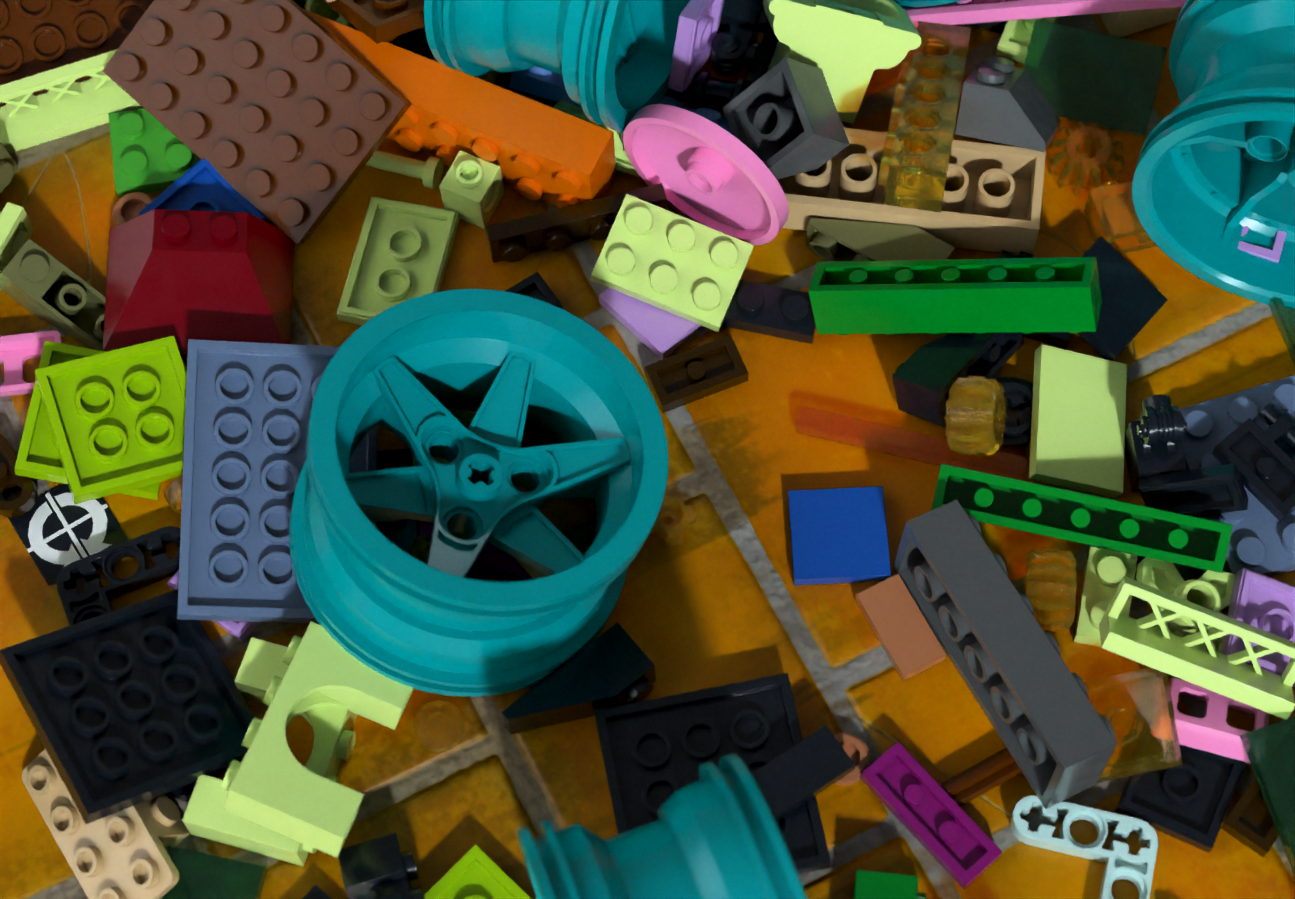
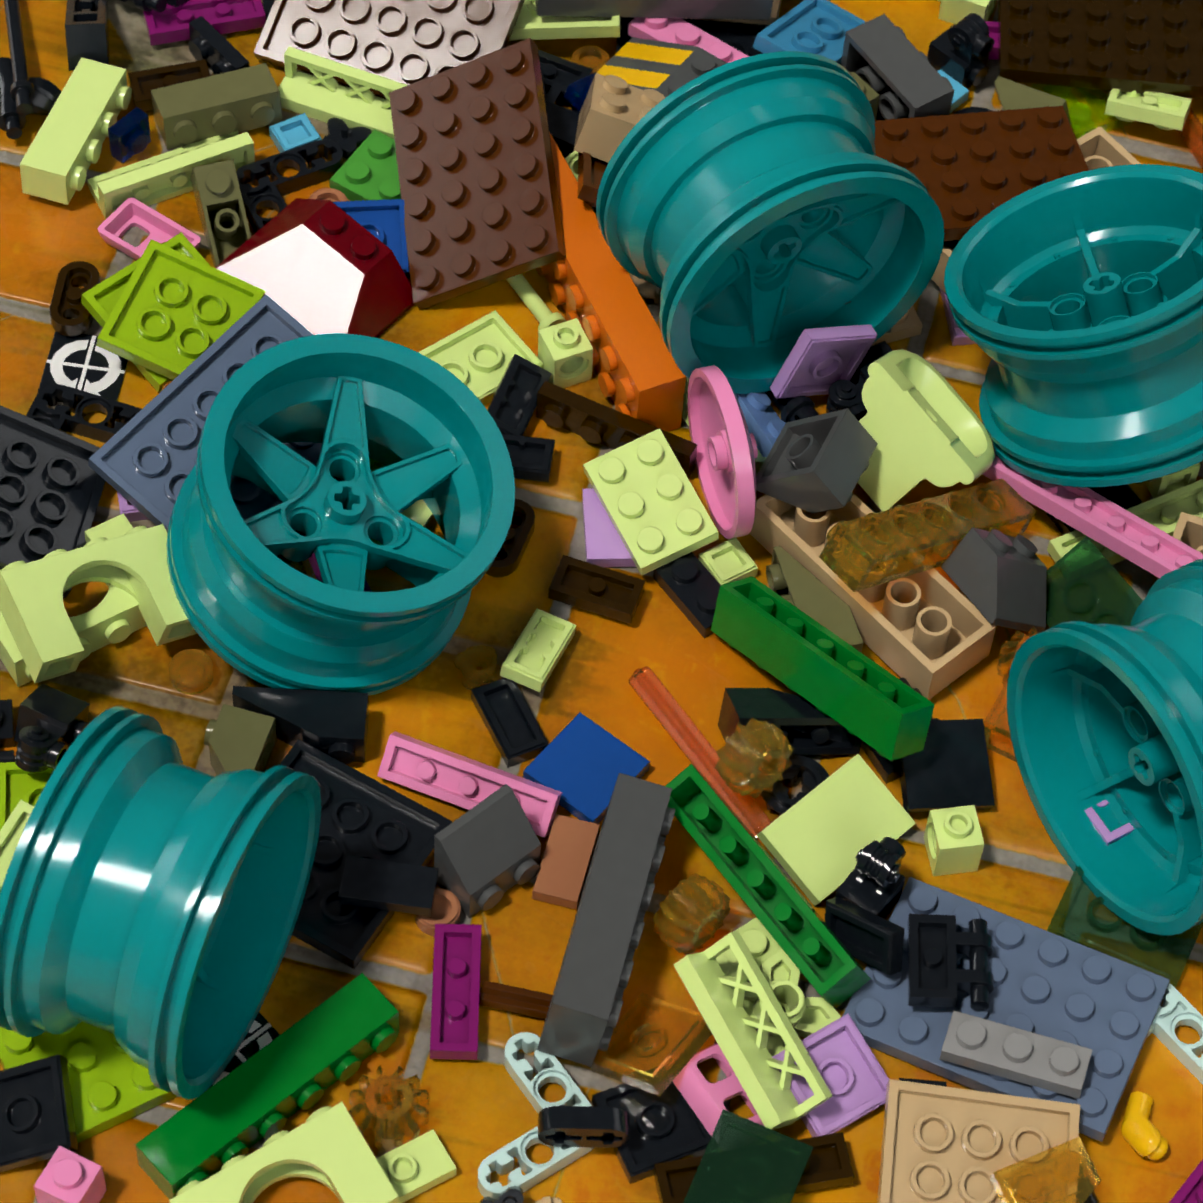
camera: 35 degrees right, 10 degrees down
none -> olive slope [204,704,277,775]
none -> black beam [236,139,343,233]
none -> medium azure tile [269,113,322,153]
none -> black piece [324,117,371,159]
none -> bright pink plate [377,731,562,838]
none -> dark grey slope [434,784,541,918]
none -> black tile [471,677,549,768]
none -> black plate [487,354,552,436]
none -> yellowish green plate [500,608,577,692]
none -> black beam [538,1106,630,1148]
none -> yellowish green tile [698,538,758,585]
none -> yellowish green brick [923,805,985,876]

